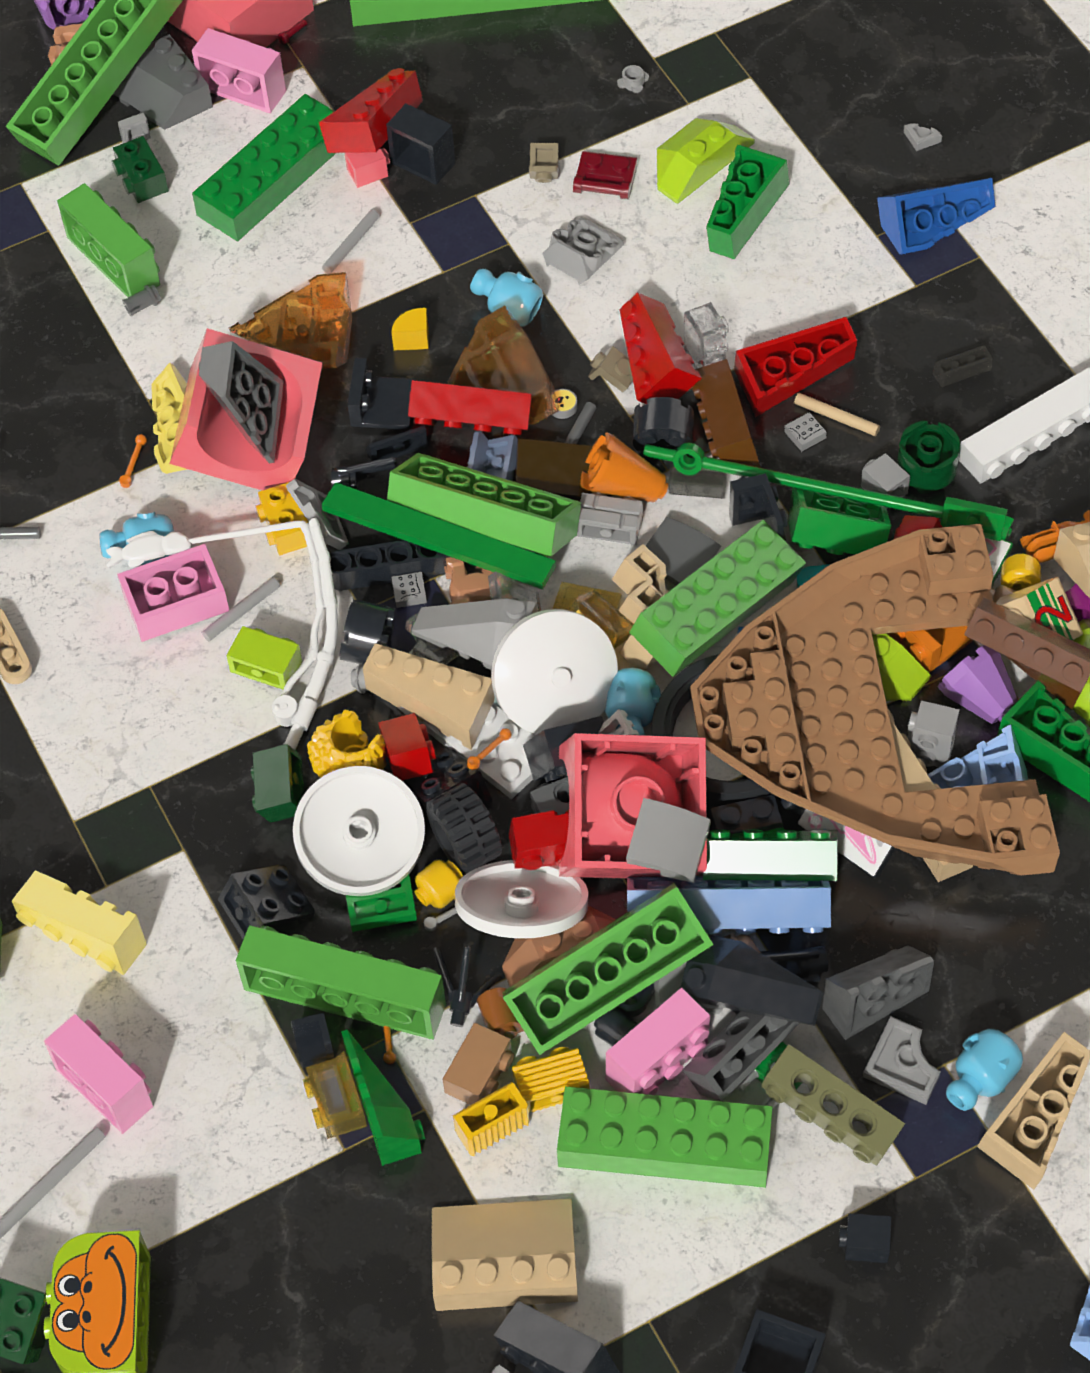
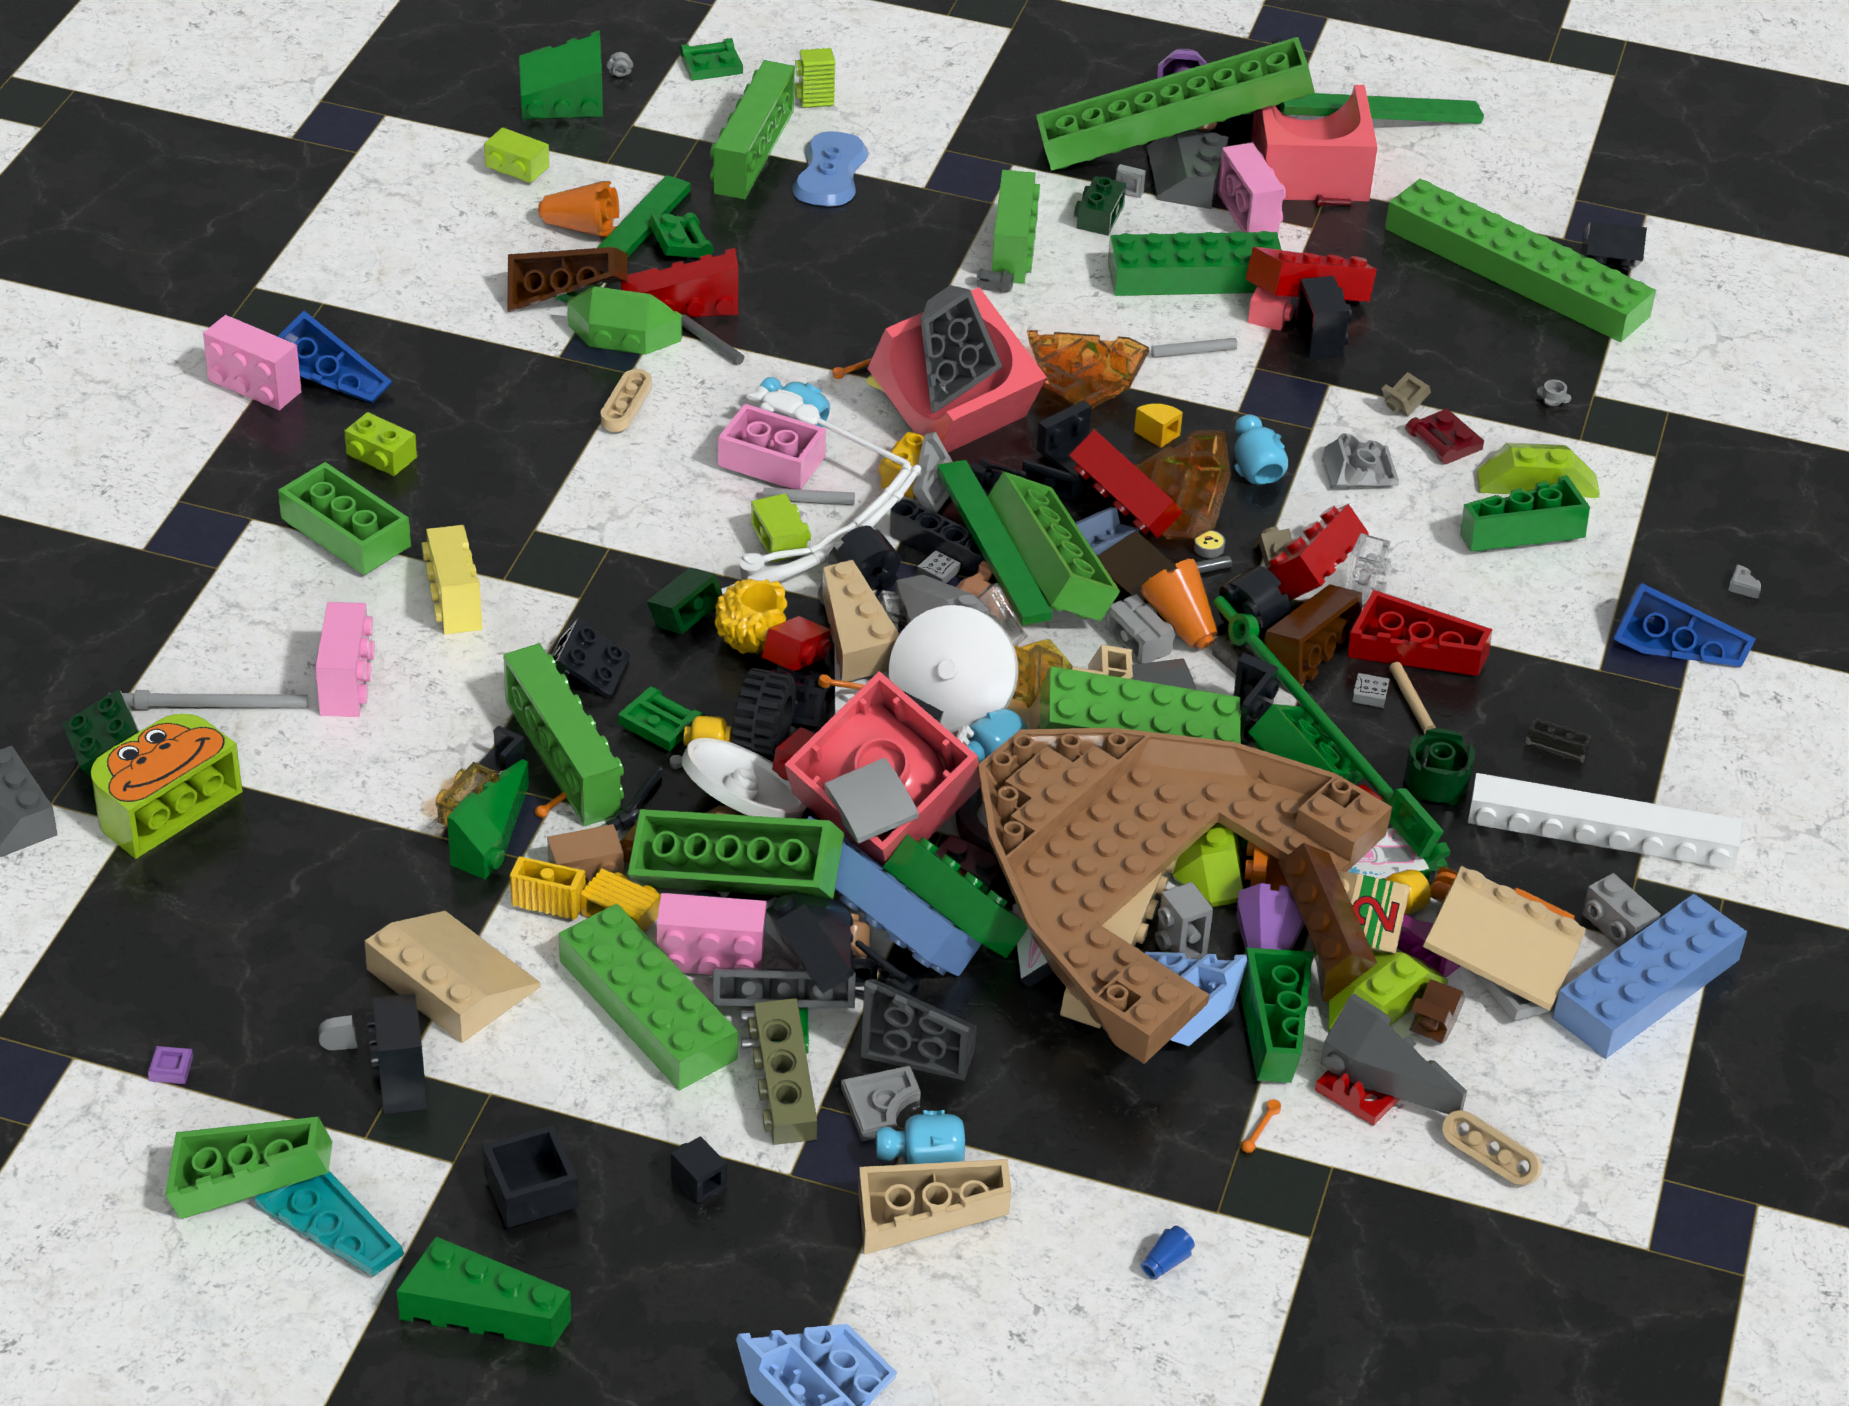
camera: 40 degrees right, 15 degrees down
white dish [293,766,425,896] -> none
light grey brick [861,453,910,509] -> none

